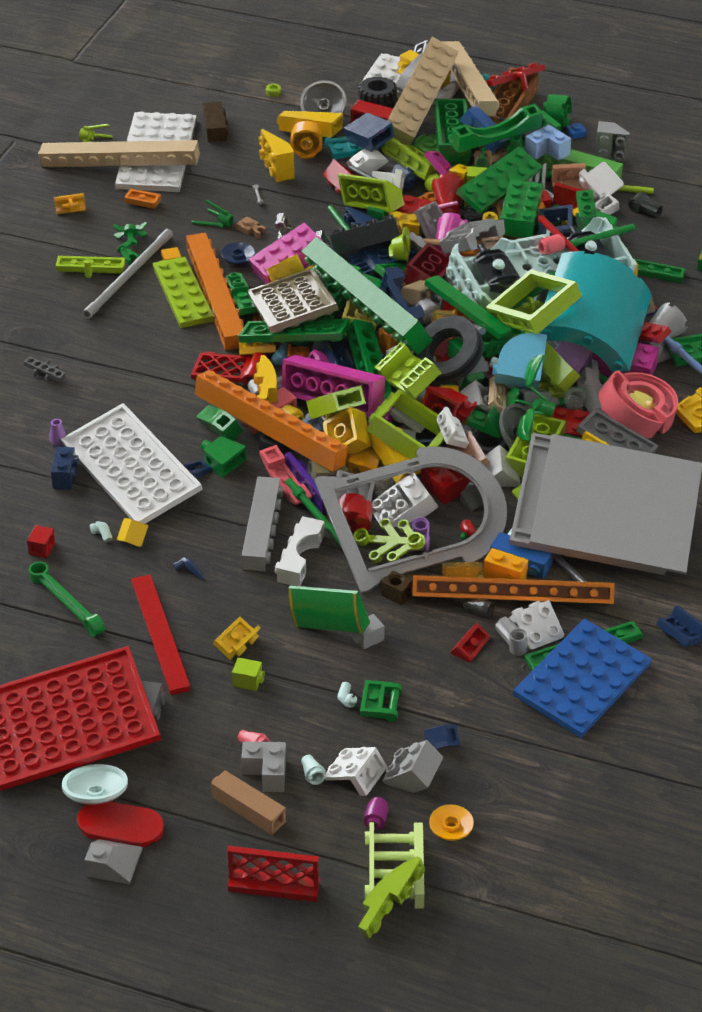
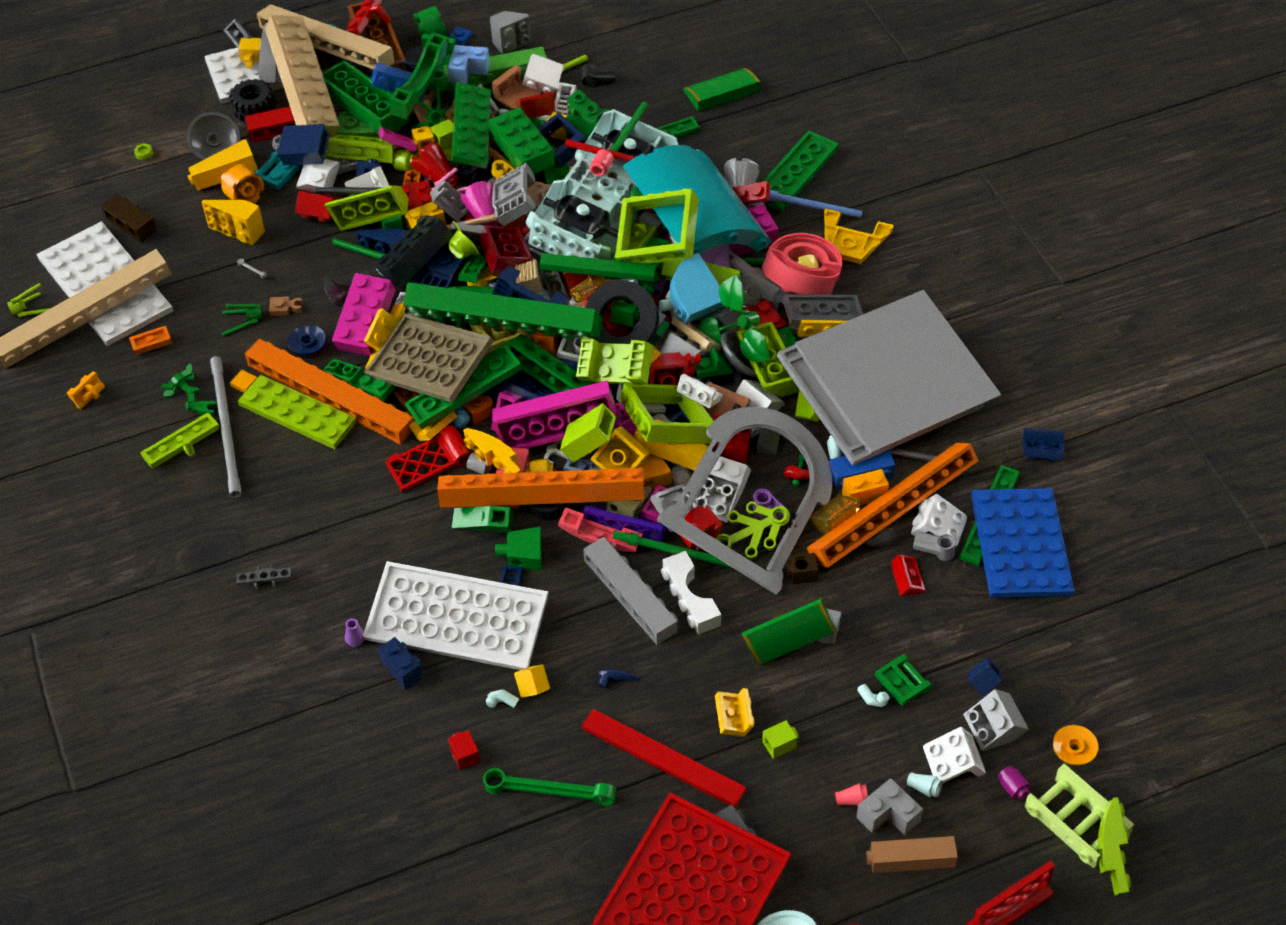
camera: 40 degrees left, 10 degrees up
light grey head [416,299,440,325] -> none

